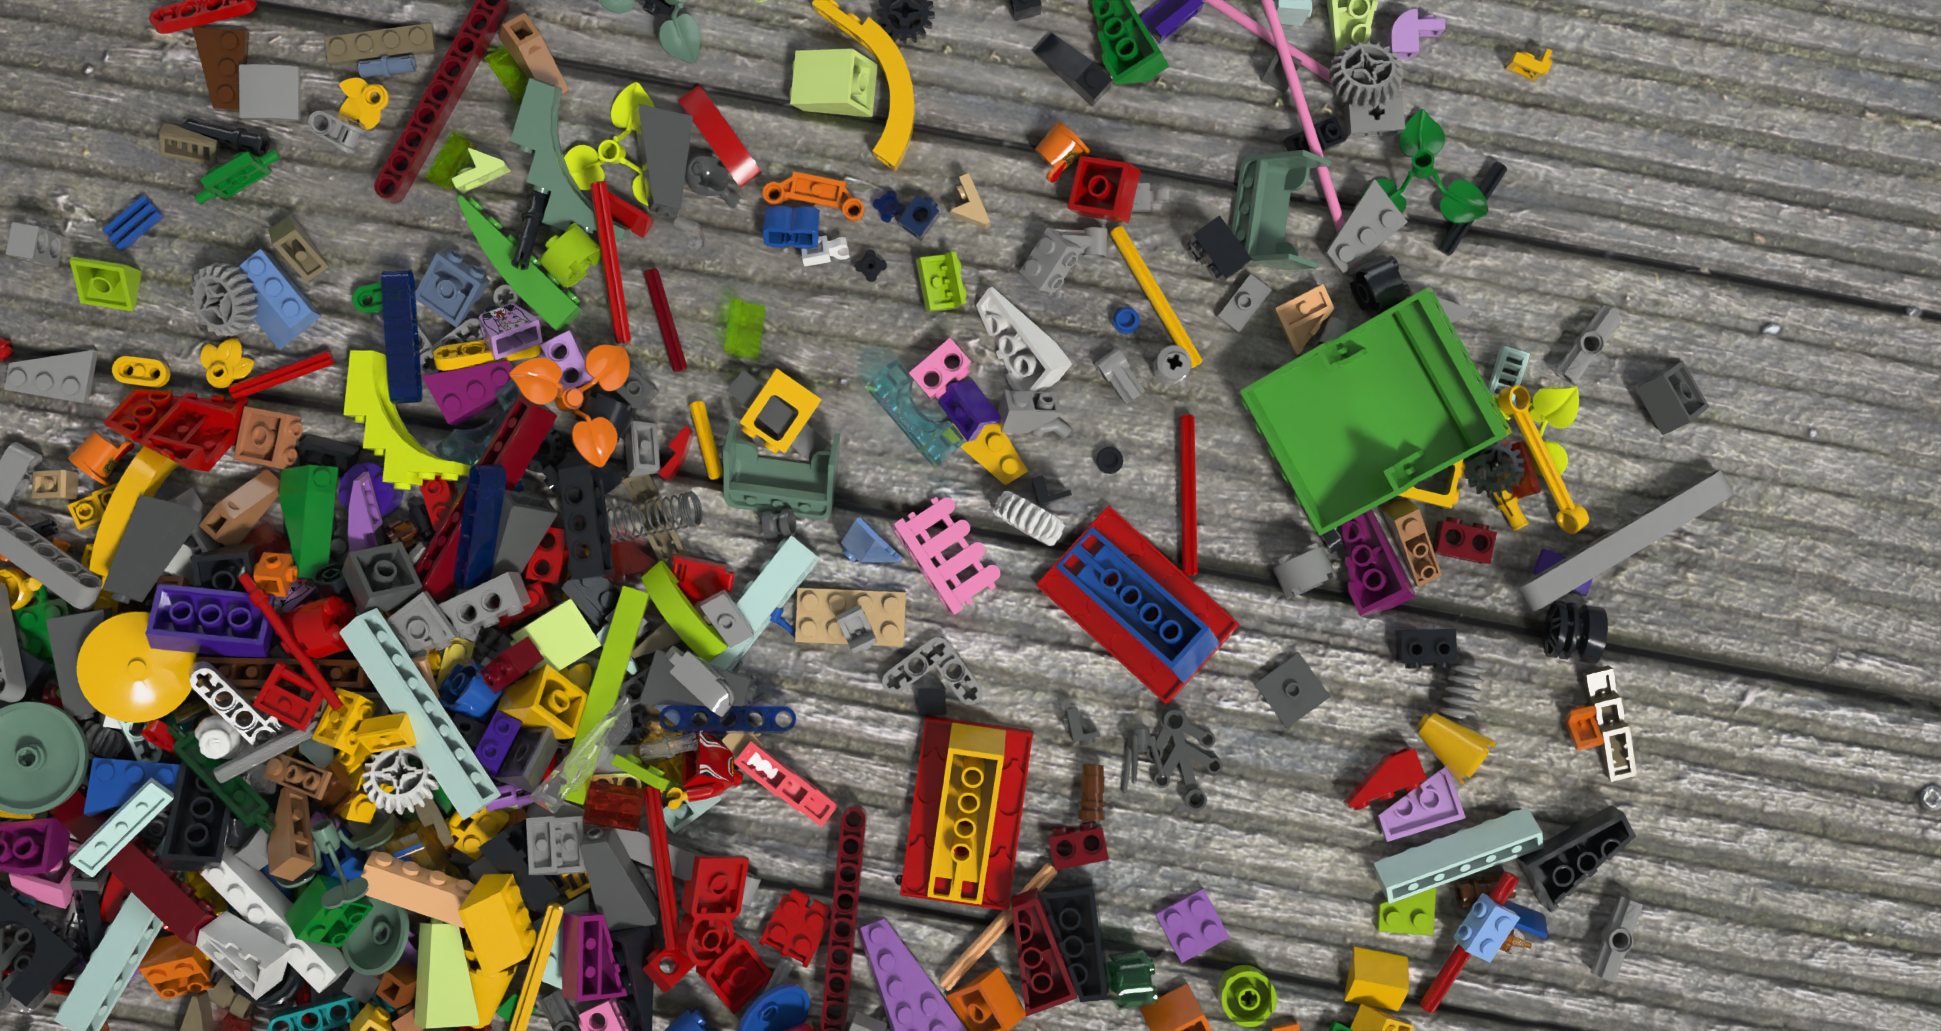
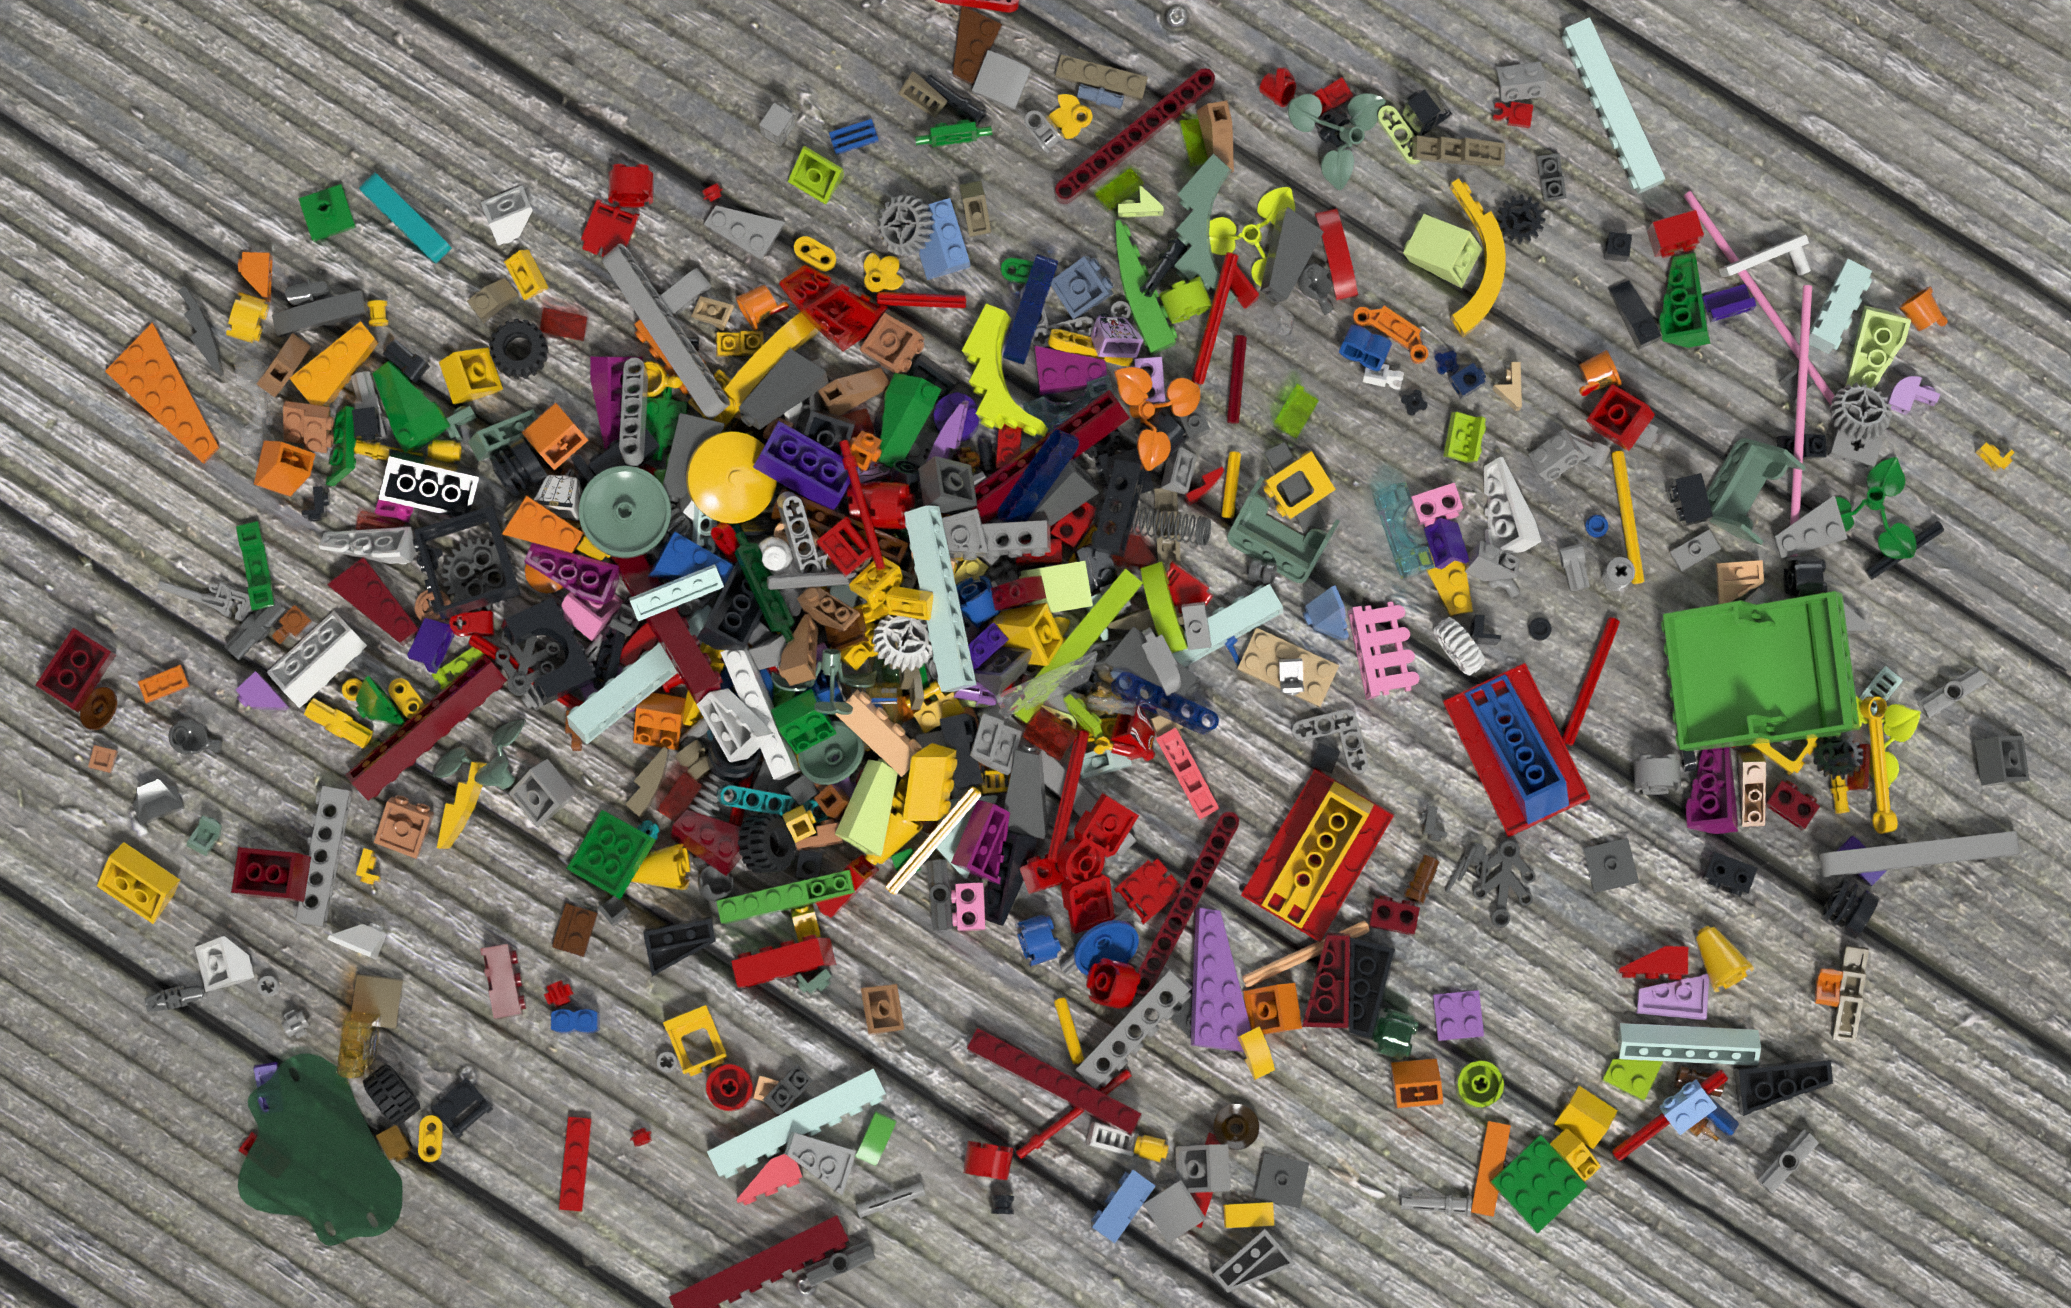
camera: 20 degrees right, 5 degrees down
light grey piece [1439,662,1486,722] -> none

